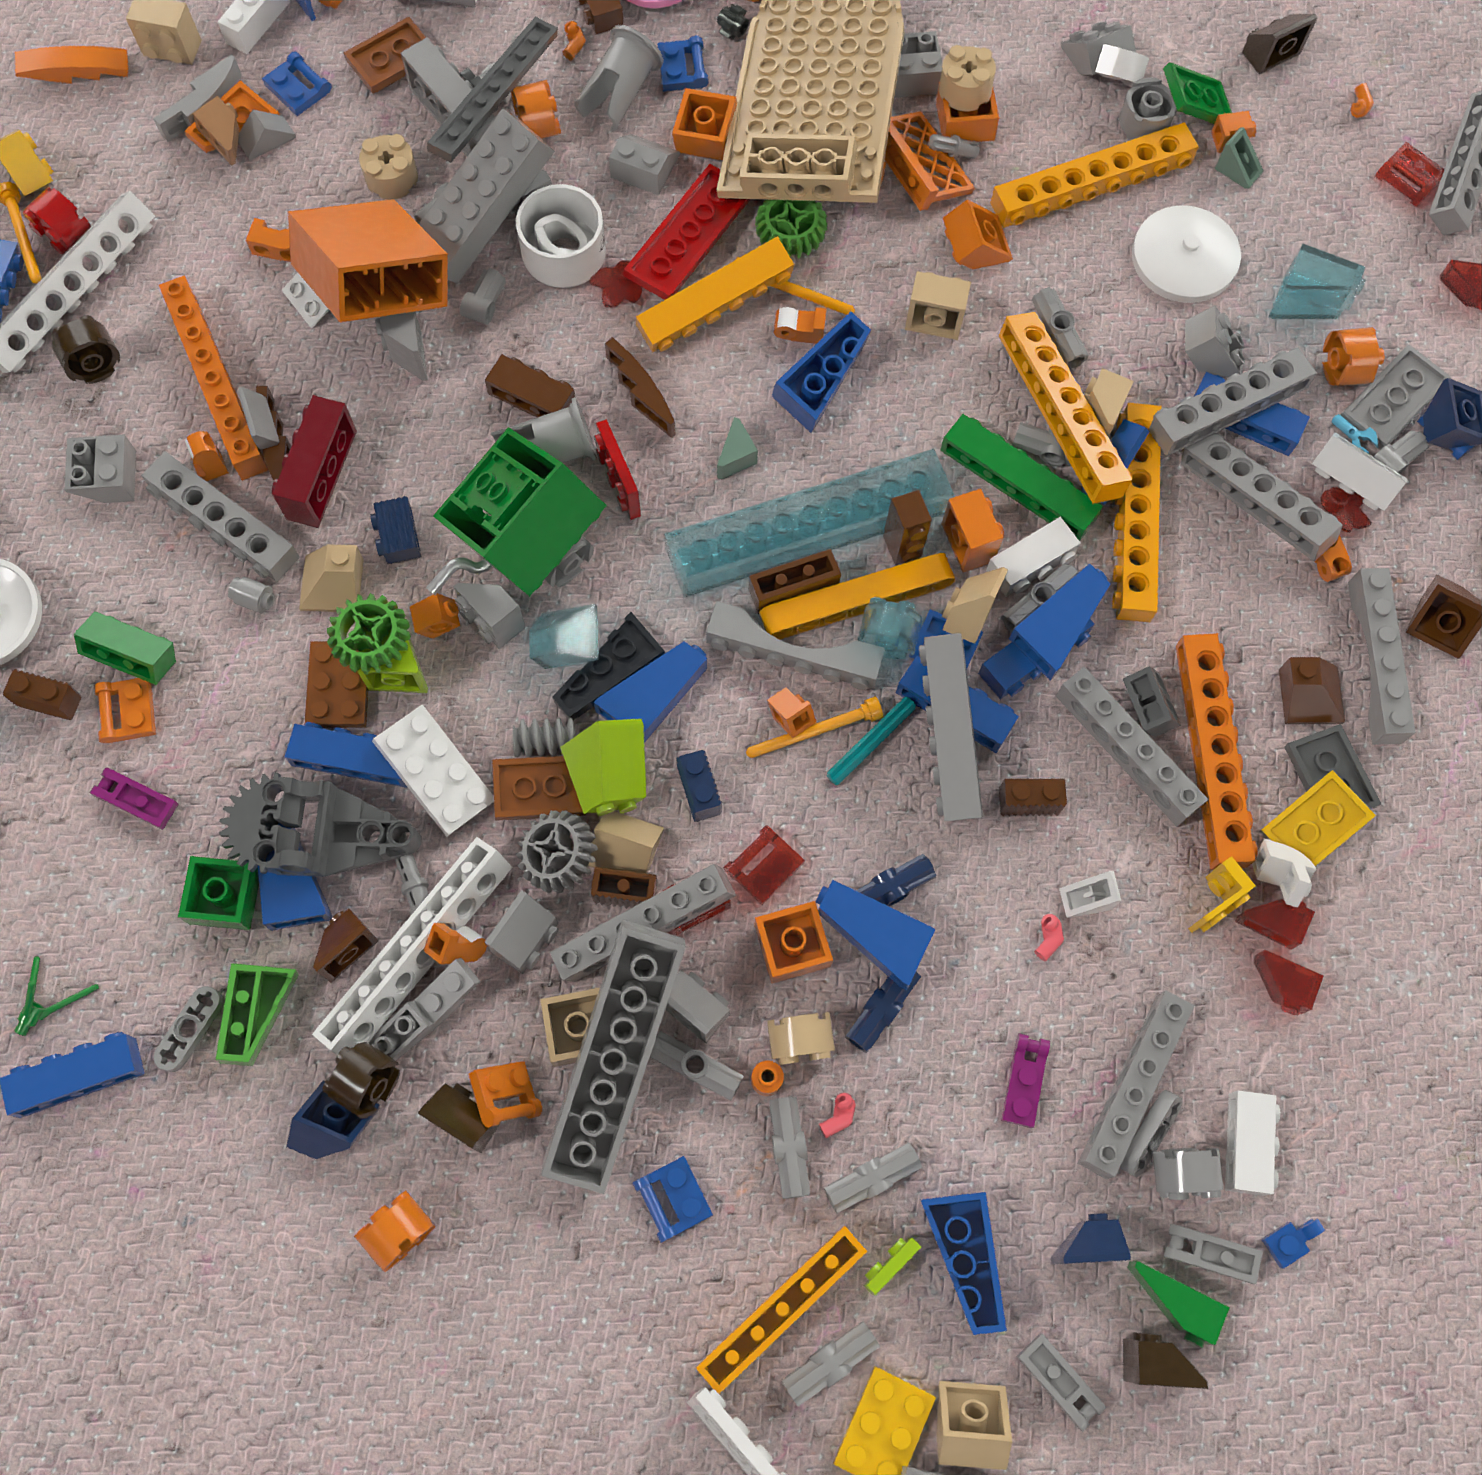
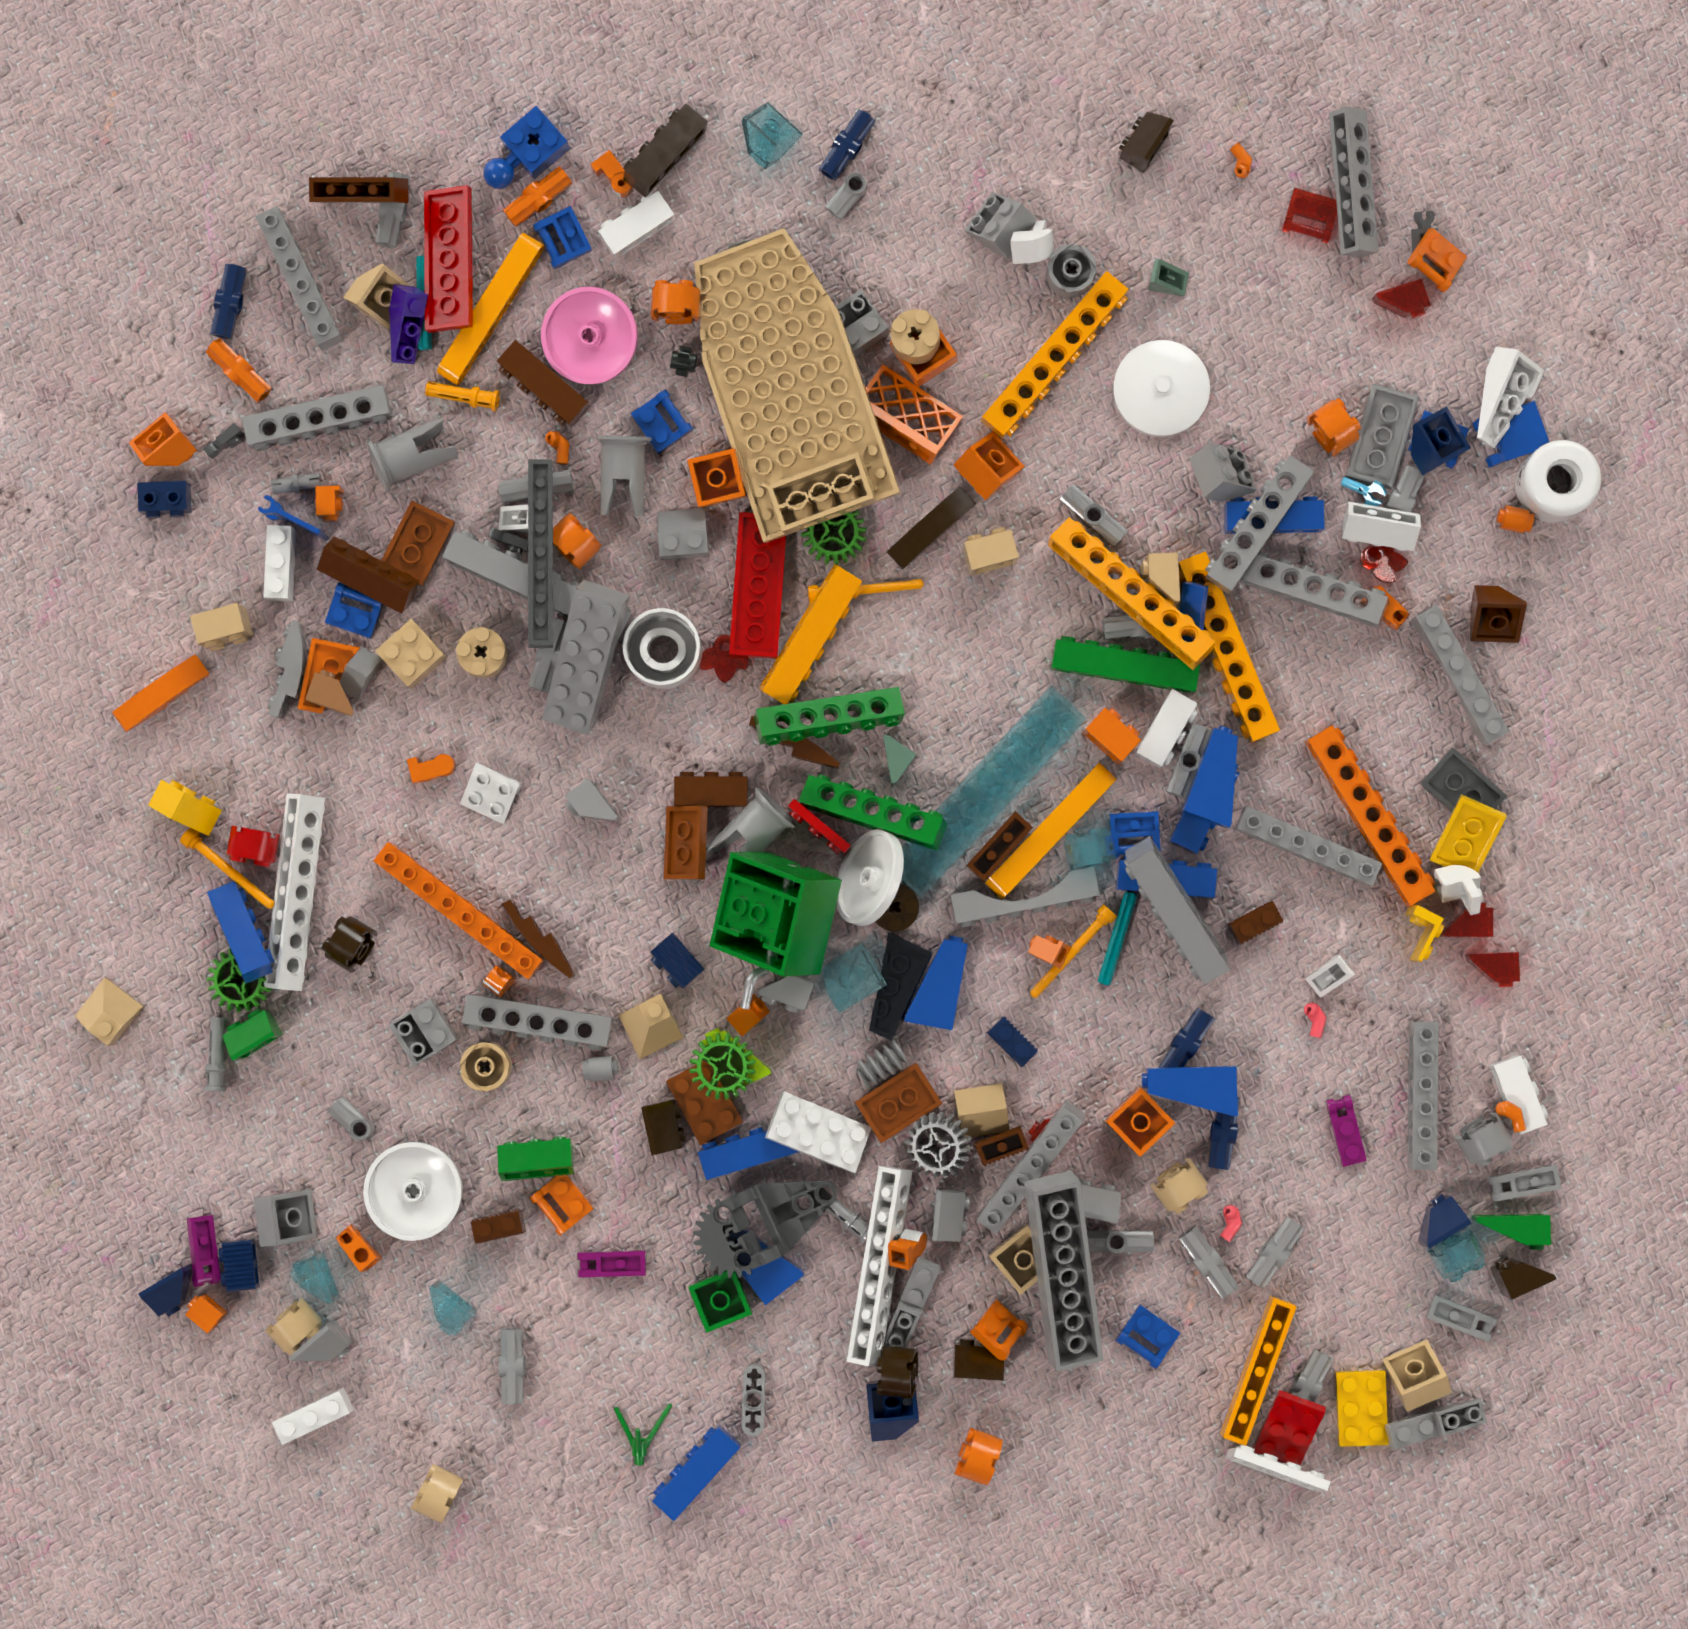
camera: 20 degrees left, 15 degrees up
bright green wedge [215,963,299,1067] -> none
light grey slope [237,387,280,450] -> none
dark red brick [272,395,357,528] -> none
orange brick [288,199,448,322] -> none
reddish brown slope [313,908,379,983] -> none
light grey piece [460,268,506,325] -> none
lime slope [560,719,646,816] -> none
clear red plate [723,825,805,905] -> none
orange brick [751,1060,784,1096] -> none
blue wedge [772,312,871,433] -> none
orange leg [774,307,827,344] -> none
lime plate [863,1237,921,1295] -> none
reddish brown brick [883,490,932,566] -> none
blue wedge [920,1192,1007,1335] -> none
light grey axle [928,134,980,159] -> none
tan slope [942,567,1008,644] -> none
light grey beam [1120,1090,1182,1177] -> none
dark grey brick [1123,666,1181,737] -> none
green tile [1163,62,1232,124] -> none
orange brick [1211,110,1256,153] -> none
blue plate [1261,1219,1325,1269] -> none
clear light blue slope [1268,243,1366,319] -> none
reddish brown slope [1279,657,1345,724] -> none
none -> reddish brown brick [316,536,419,614]
none -> tan brick [375,619,447,690]
none -> tan brick [460,1042,512,1091]
none -> light grey piece [499,470,574,503]
none -> dark brown slope [641,1099,686,1156]
none -> dark orange plate [663,806,708,880]
none -> green brick [754,687,905,746]
none -> green brick [799,774,948,851]
none -> white dish [836,829,904,926]
none -> dark brown brick [875,883,919,932]
none -> dark brown slope [887,486,976,570]
none -> red plate [1253,1390,1326,1465]
none -> clear light blue brick [1427,1227,1485,1282]
none -> orange arm [1495,1101,1526,1132]

